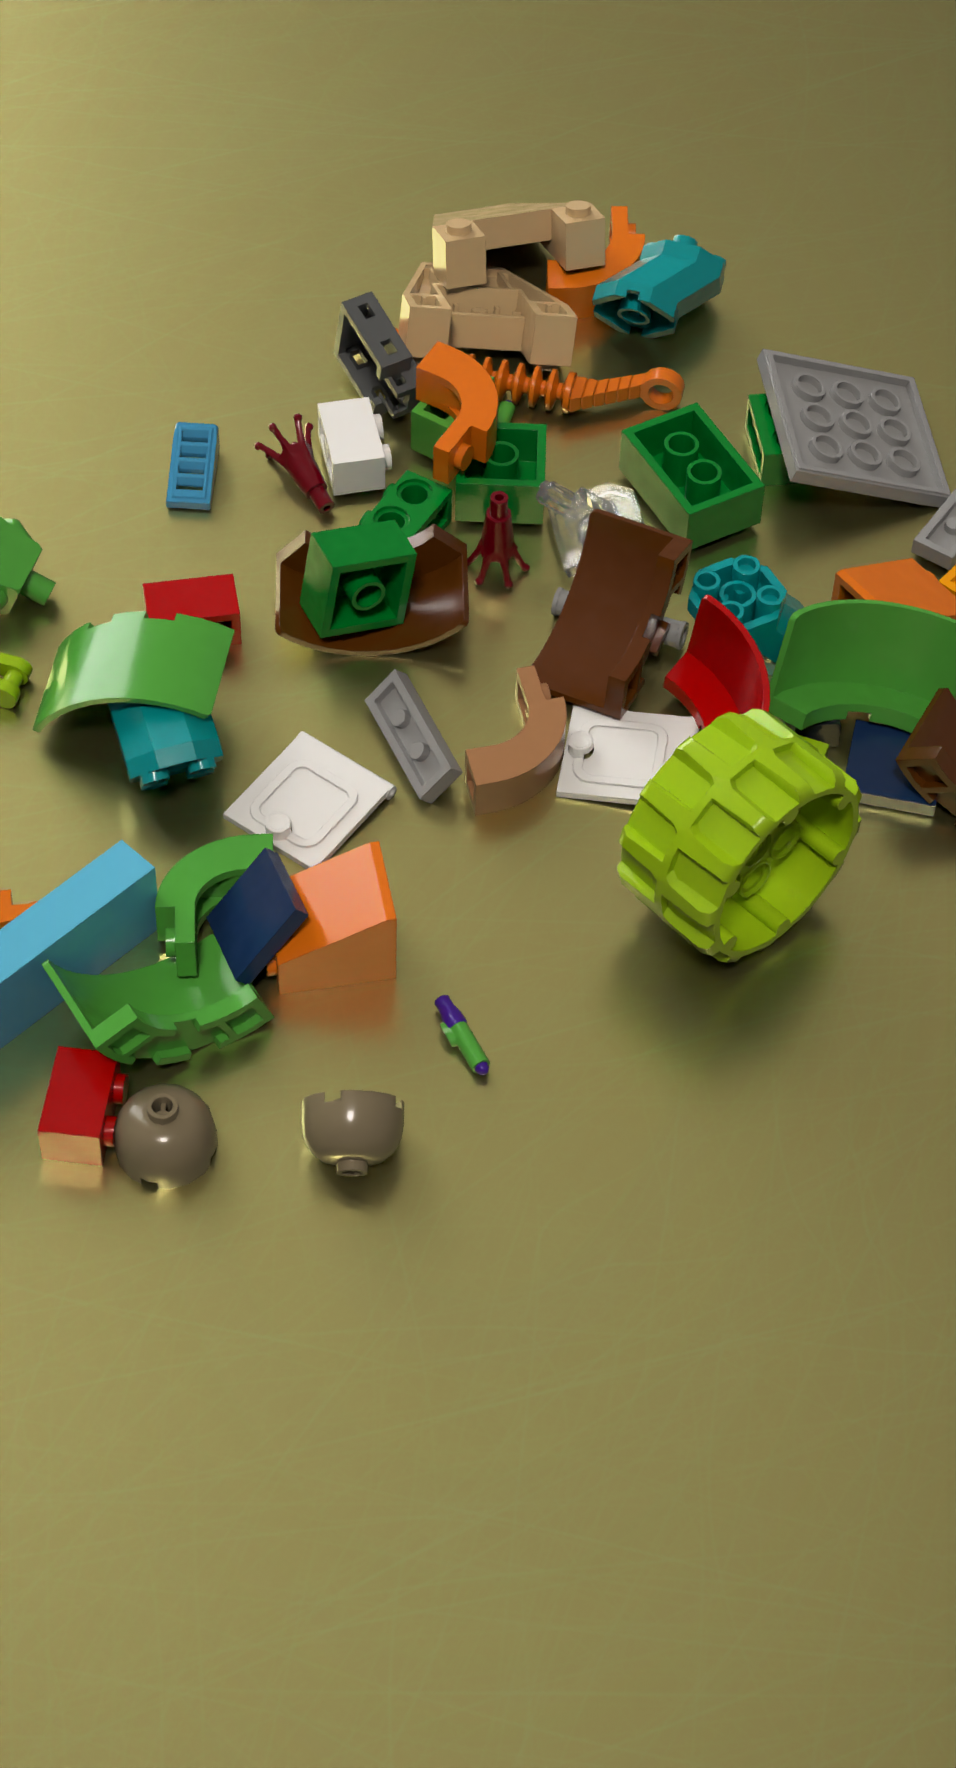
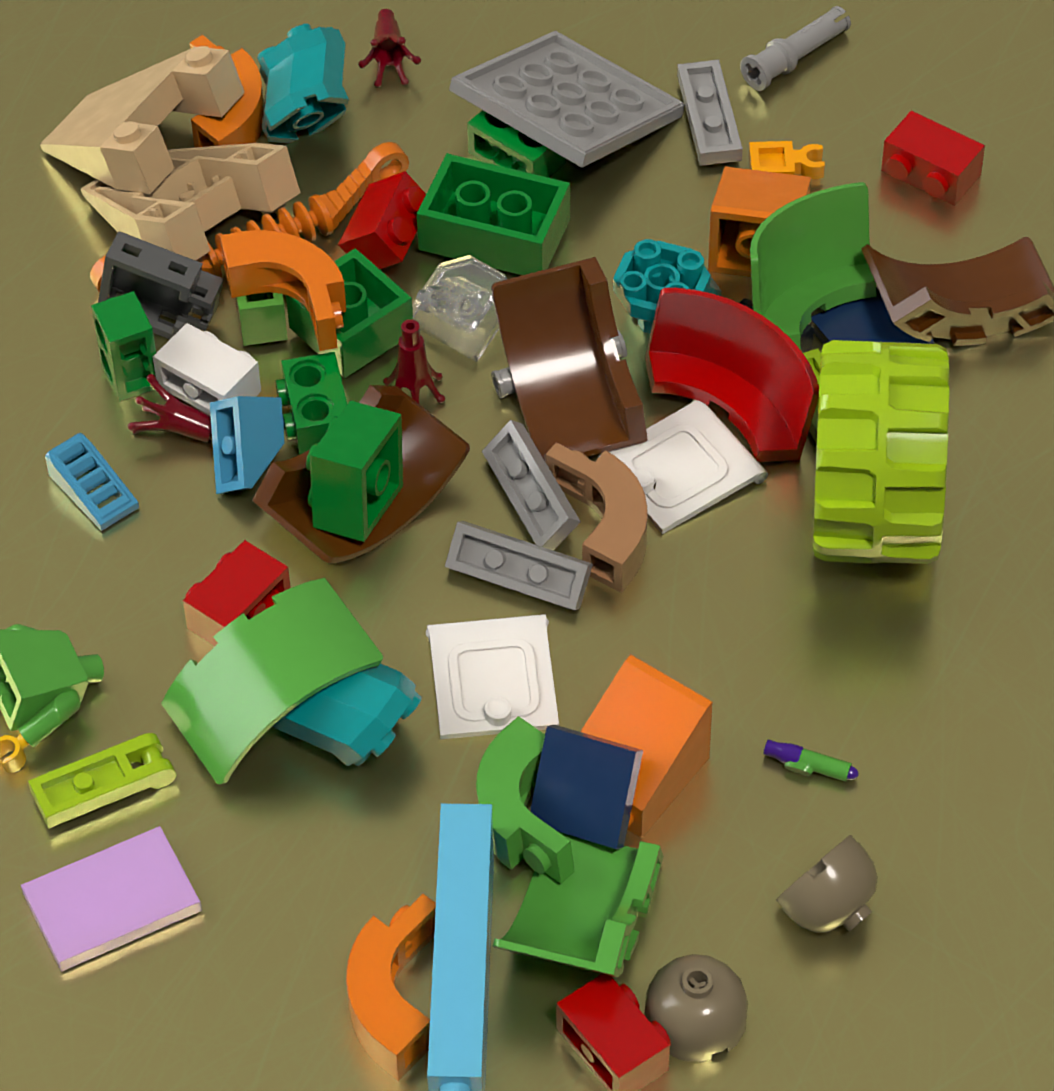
camera: 40 degrees left, 0 degrees up
none -> green brick [91,291,156,402]
none -> dark azure slope [210,396,285,494]
none -> red brick [338,171,426,269]
none -> dark red piece [358,9,421,88]
none -> light grey plate [482,420,581,551]

